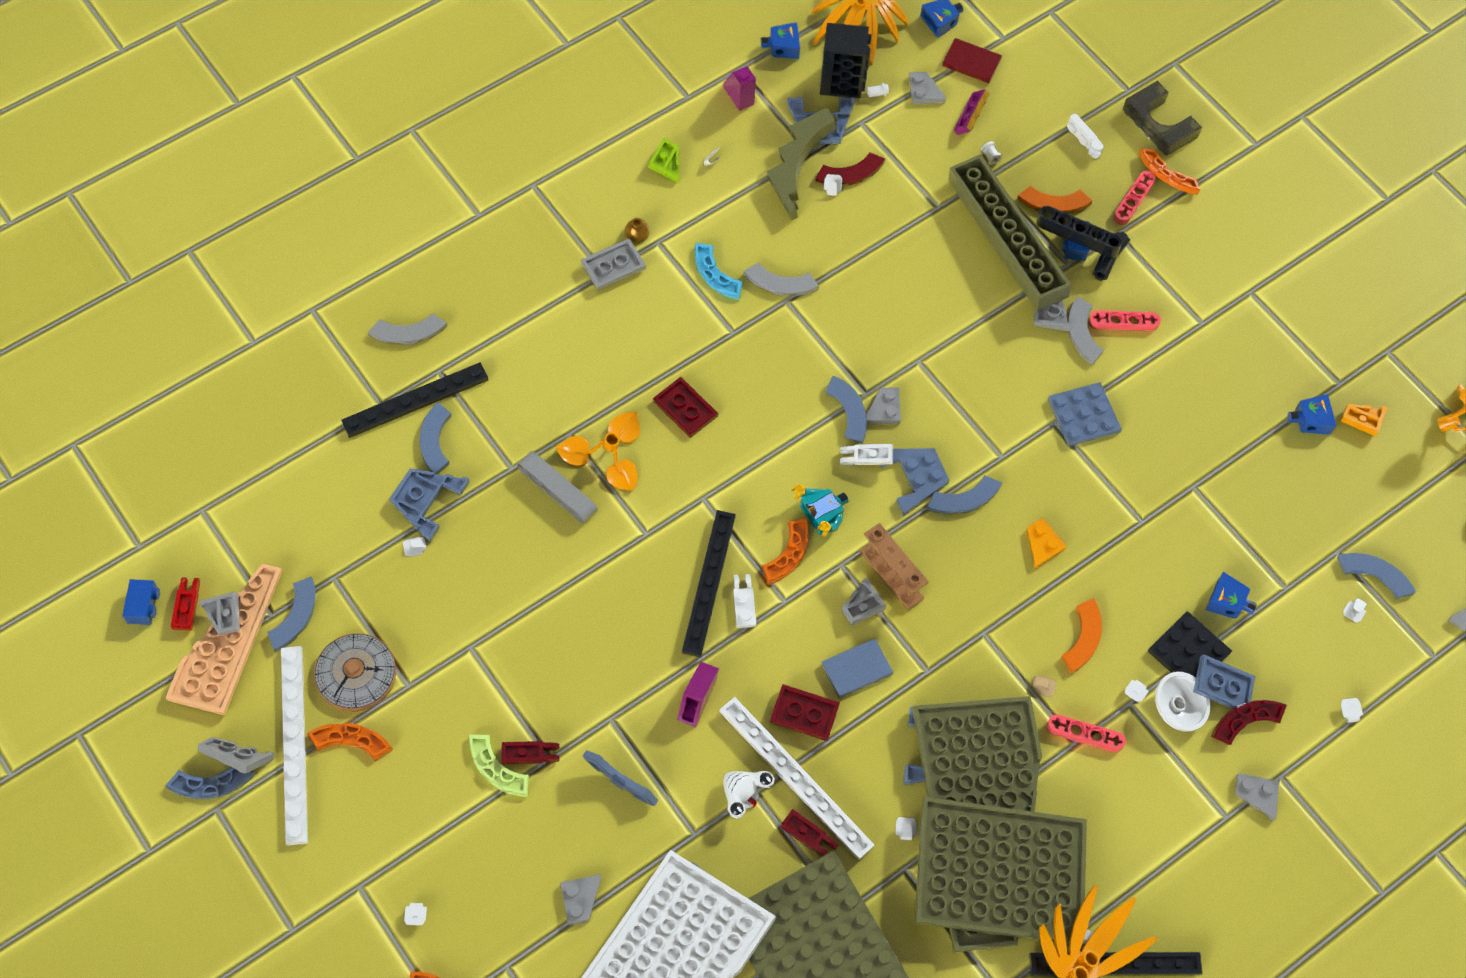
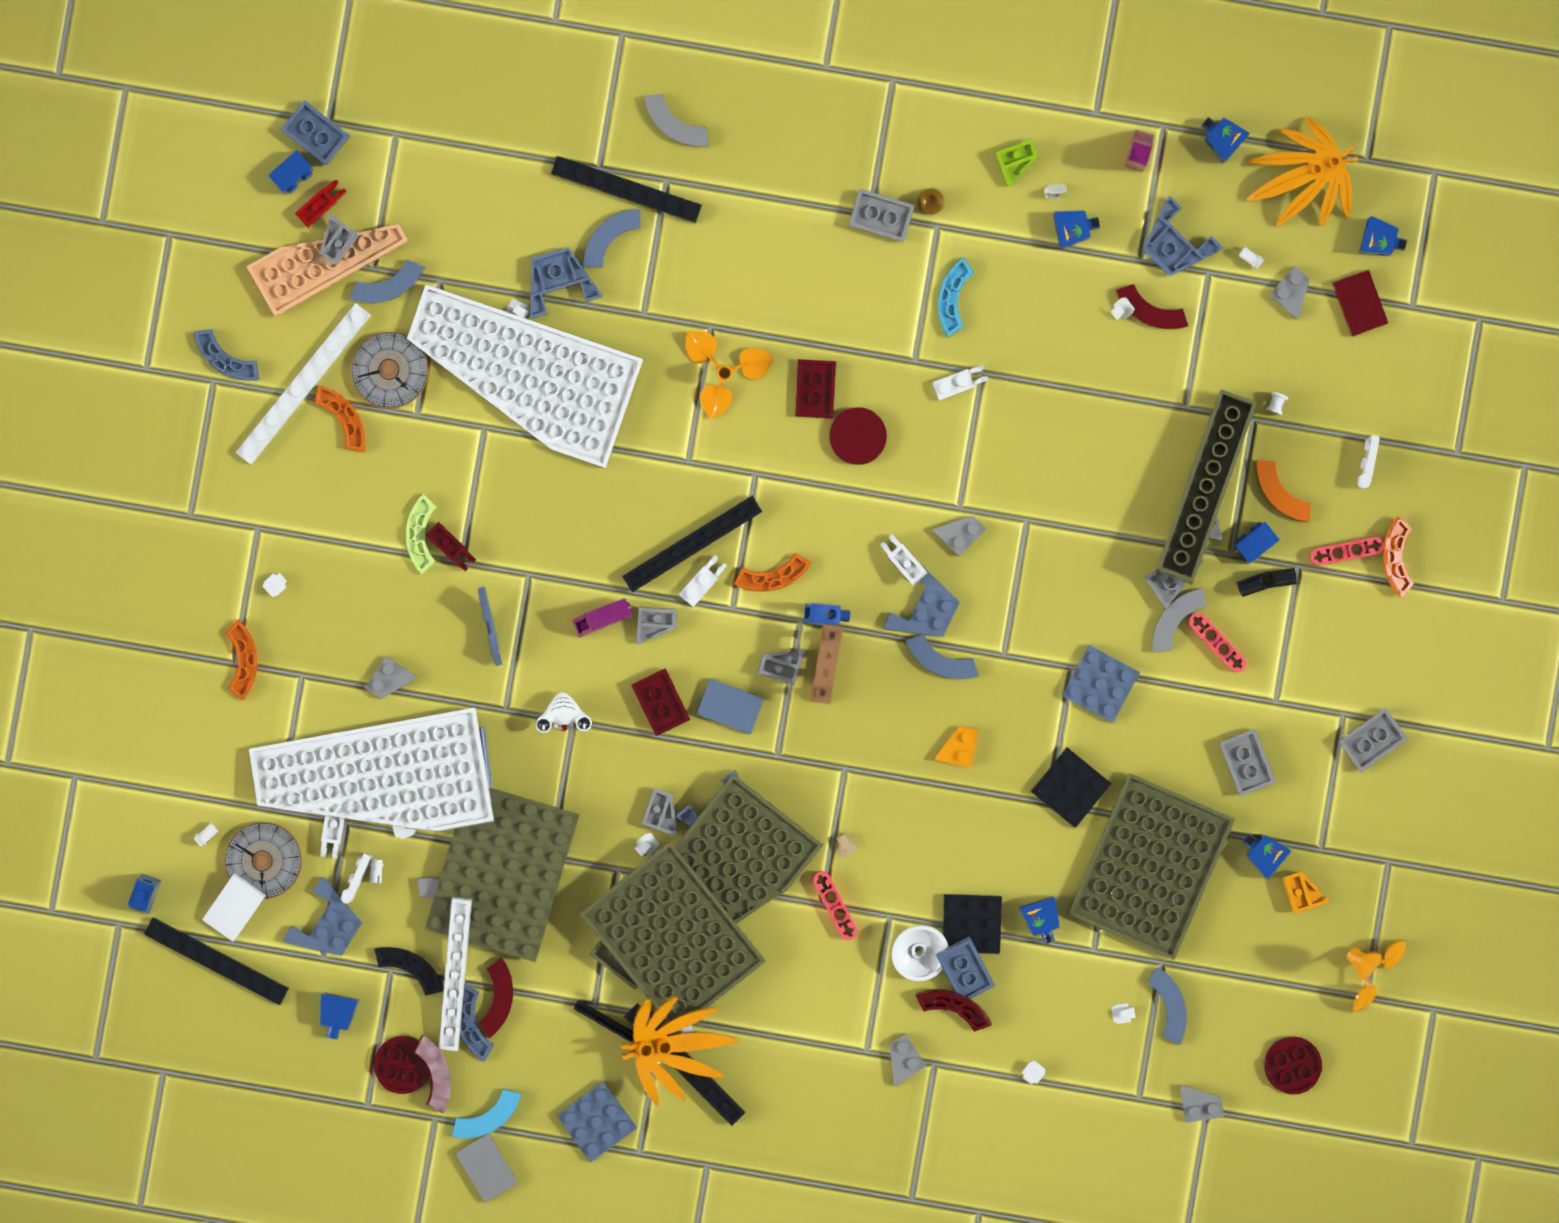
camera: 55 degrees right, 25 degrees up
light grey wing [198,737,274,773] -> none
light grey beam [517,451,598,524] -> none
white plate [720,697,874,860] -> none
light grey tile [744,263,819,296] -> none
olive arch [767,108,837,220] -> none
dark red hinge [780,809,838,857] -> none
torso [791,484,849,537] -> none
black brick [820,23,872,98] -> none
sand blue tile [826,376,867,444] -> none
magenta plate [954,89,989,135] -> none
black beam [1036,206,1122,258] -> none
orange tile [1062,598,1102,674] -> none
clear smoke arch [1123,81,1202,156] -> none
white piece [1125,680,1149,702] -> none
none -> sand blue plate [281,100,350,166]
none -> white wing [407,285,643,468]
none -> light grey wing [636,607,677,644]
none -> light grey wing [642,788,677,836]
none -> blue torso [804,603,850,625]
none -> dark red tile [829,407,887,465]
none -> white hinge [932,365,989,401]
none -> black plate [1030,747,1112,828]
none -> blue torso [1053,211,1100,250]
none -> olive plate [1068,773,1235,960]
none -> light grey plate [1219,729,1276,796]
none -> light grey plate [1338,708,1408,772]

